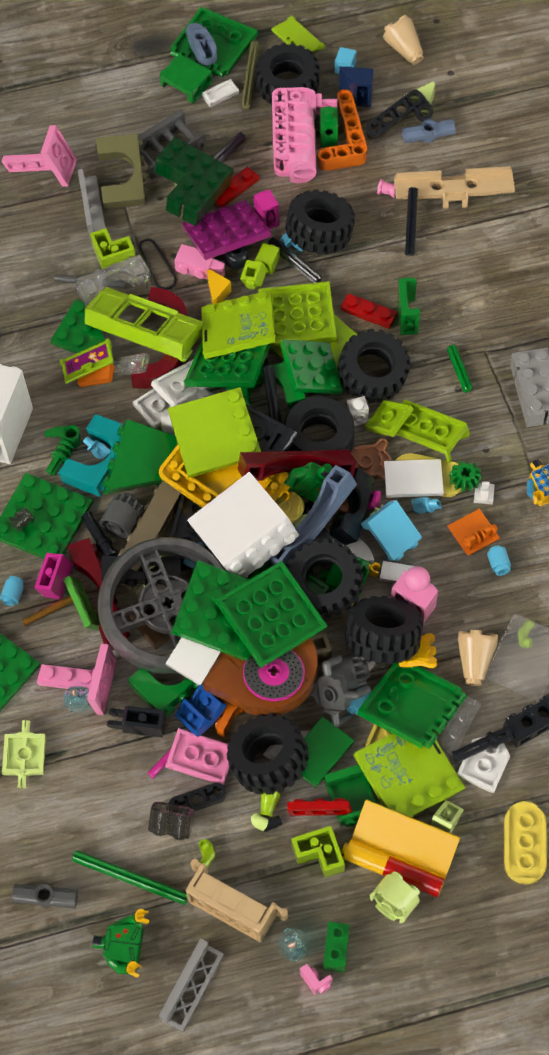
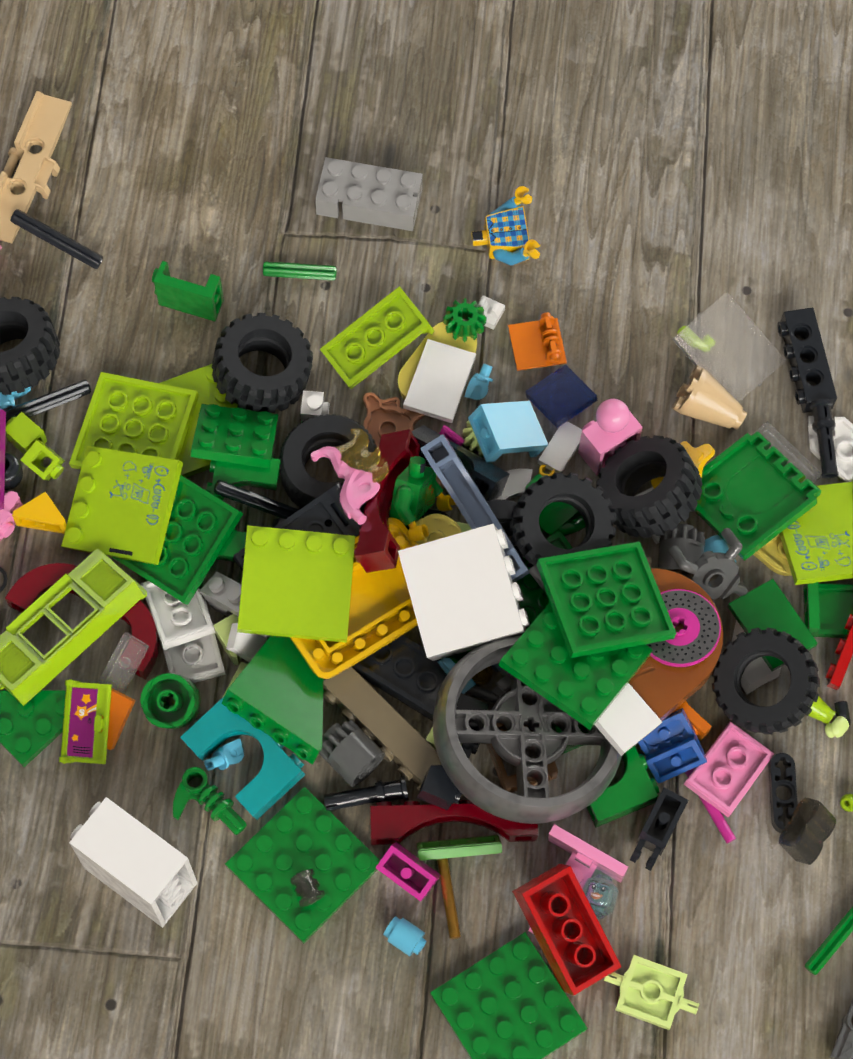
camera: 75 degrees left, 5 degrees up
red plate [340,293,397,329] -> none
lime tile [364,400,414,437] -> none
medium azure brick [487,545,511,576] -> none
none -> green brick [140,673,201,729]
none -> piece [310,428,389,525]
none -> red brick [512,864,622,995]
none -> clear blue tile [525,364,598,428]

